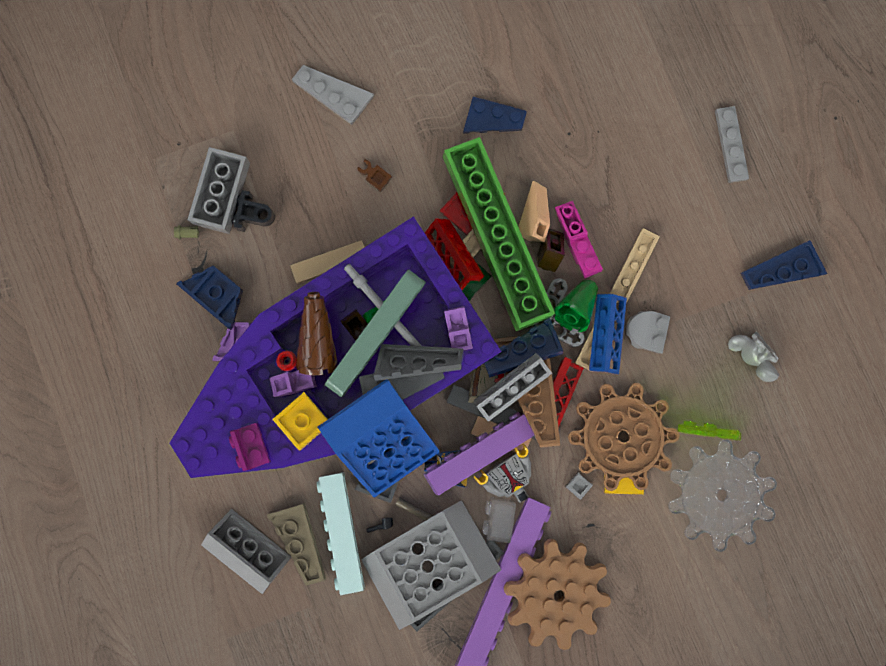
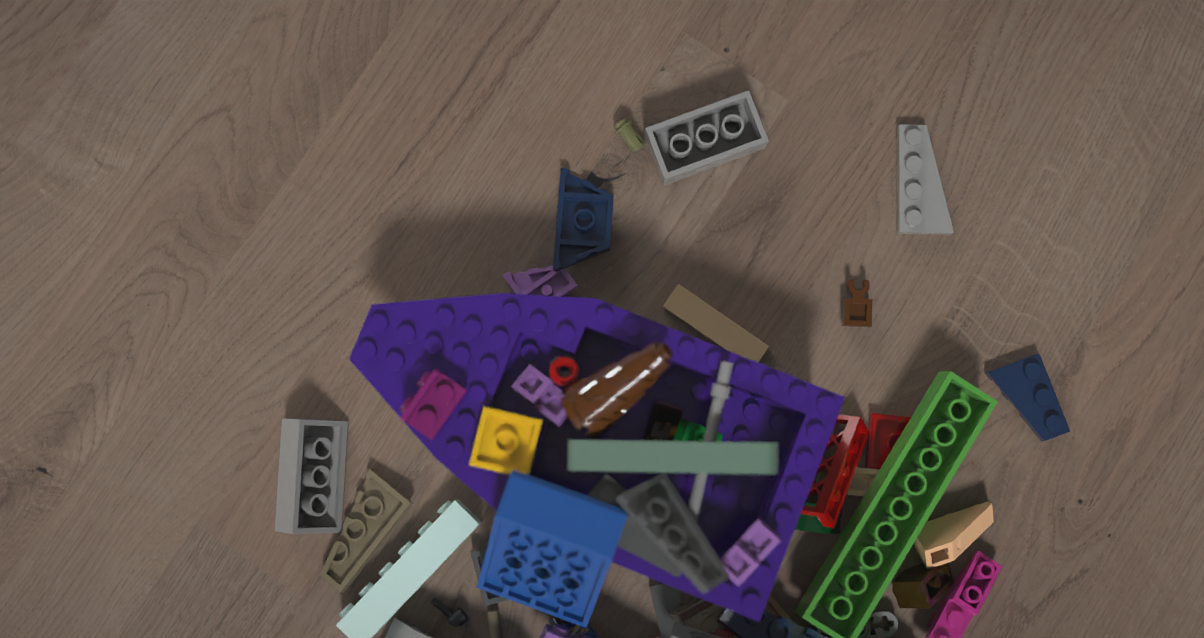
camera: 60 degrees right, 0 degrees up
black pin [232,190,275,232] -> none

